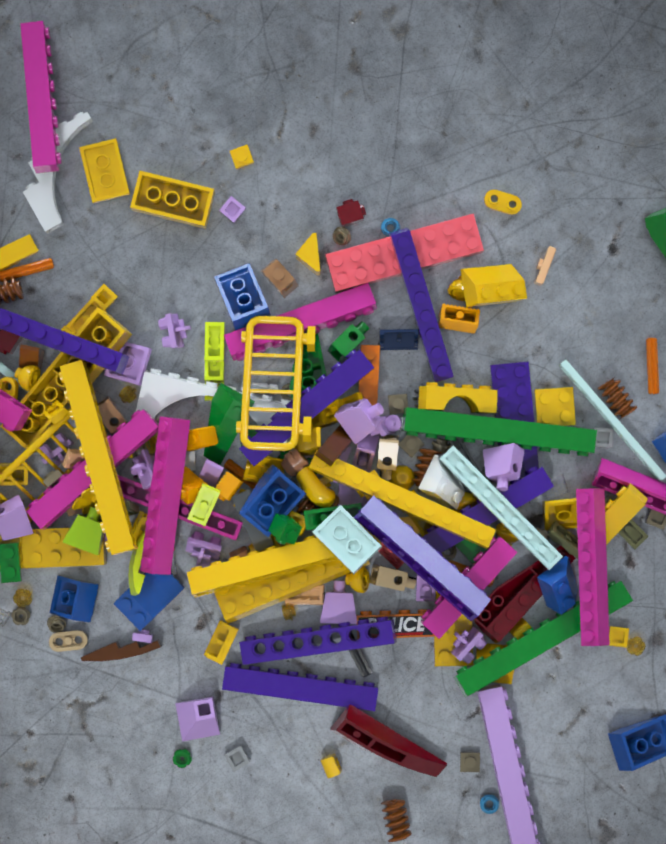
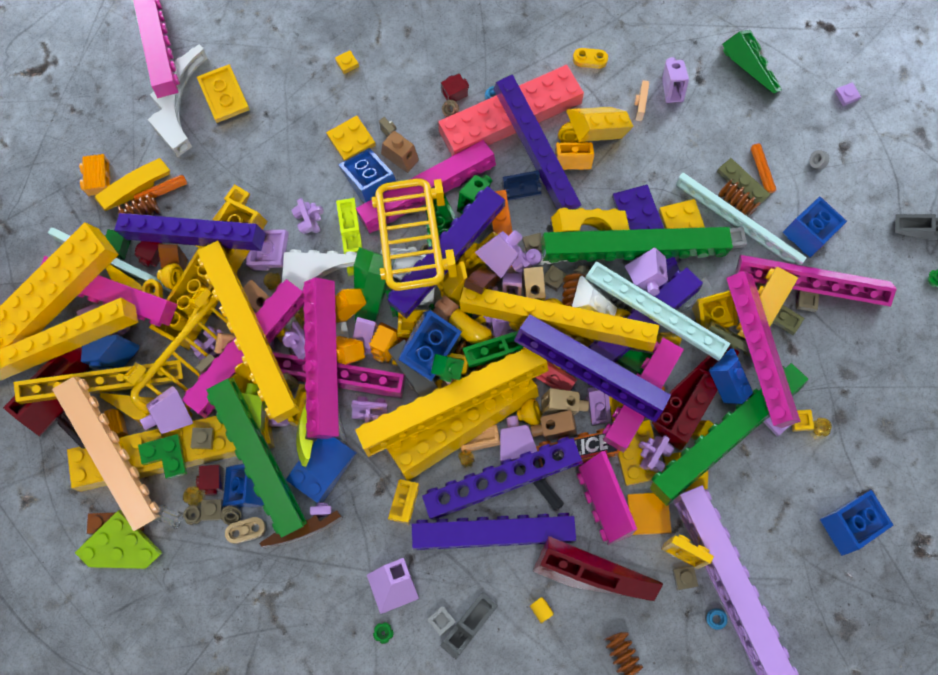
camera: 10 degrees left, 15 degrees down
yellow brick [130,170,215,229] -> none
neon yellow plate [187,483,220,526] -> none
lavender plate [219,196,246,223] -> none
yellow slope [295,233,320,276] -> none
light aqua plate [313,505,382,574] -> none
none -> dark tan plate [191,428,215,450]
none -> dark red brick [196,464,224,496]
none -> dark tan plate [200,499,223,521]
none -> green brick [206,378,307,538]
none -> yellow plate [326,115,376,161]
none -> dark tan plate [379,117,397,137]
none -> dark grey slope [440,593,498,659]
none -> medium nougat torso [531,410,578,441]
none -> dark pink slope [576,451,637,545]
none -> light orange tile [627,493,672,535]
none -> yellow plate [661,535,714,569]
none -> lavender torso [662,57,689,103]
none -> olive plate [717,158,771,205]

